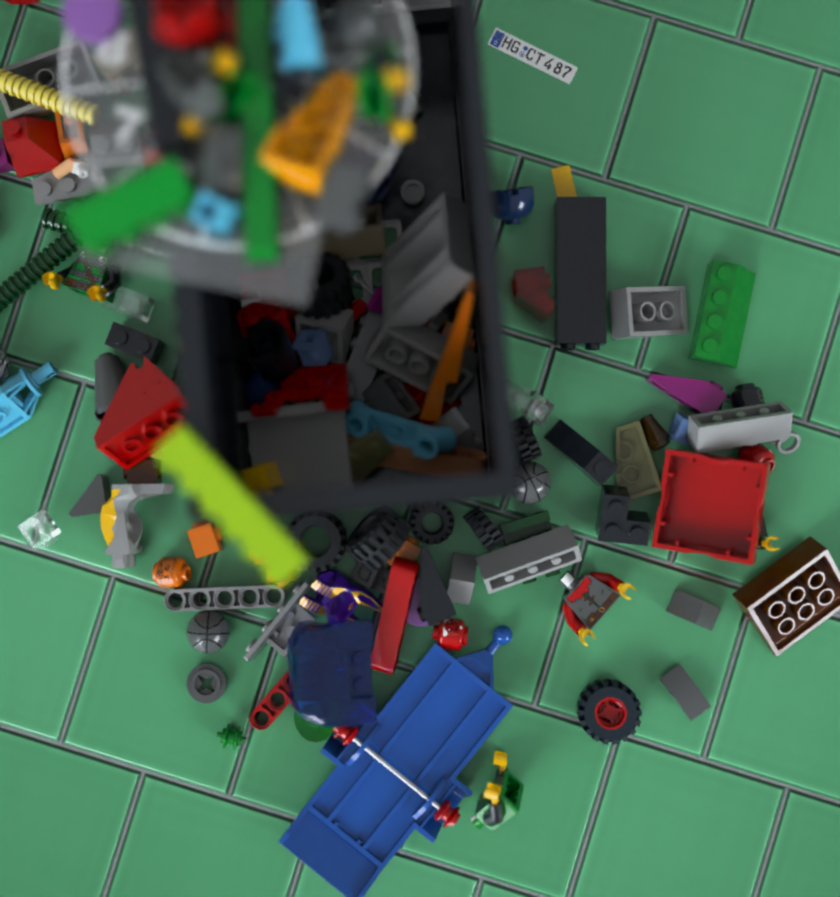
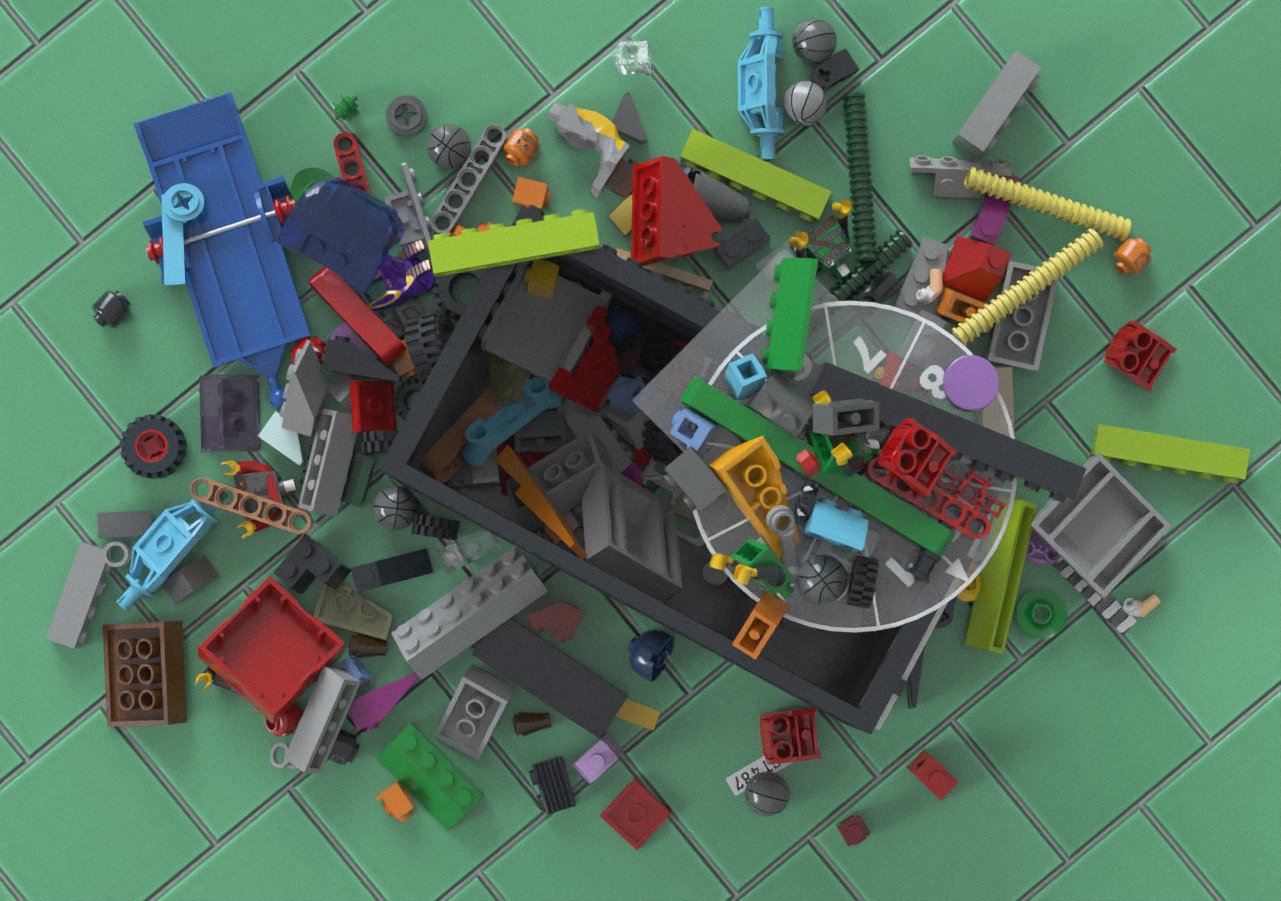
camera: 120 degrees right, 0 degrees up
torso [471,750,524,830] -> none
none -> light grey hinge [46,542,132,649]
none -> black head [92,291,131,328]
none -> medium azure plate [116,492,229,612]
none -> medium azure sticker [161,194,185,285]
none -> medium azure gear [163,183,204,223]
none -> nougat beam [190,478,314,534]
none -> slope [199,374,261,452]
none -> light aqua slope [258,411,305,466]
none -> light grey slope [279,340,329,437]
none -> red tile [349,381,396,433]
none -> orange brick [375,781,416,822]
none -> light grey brick [391,546,548,680]
none -> dark brown cone [513,712,551,737]
none -> black brick [529,755,576,815]
none -> lavender torso [571,733,624,784]
none -> red tile [600,778,672,850]
none -> medium blue brick [670,407,719,451]
none -> lime brick [680,129,832,223]
none -> orange brick [732,592,789,660]
none -> dark grey piece [745,772,790,817]
none -> red slope [760,707,822,765]
none -> light grey piece [766,505,801,584]
none -> red tile [795,450,821,477]

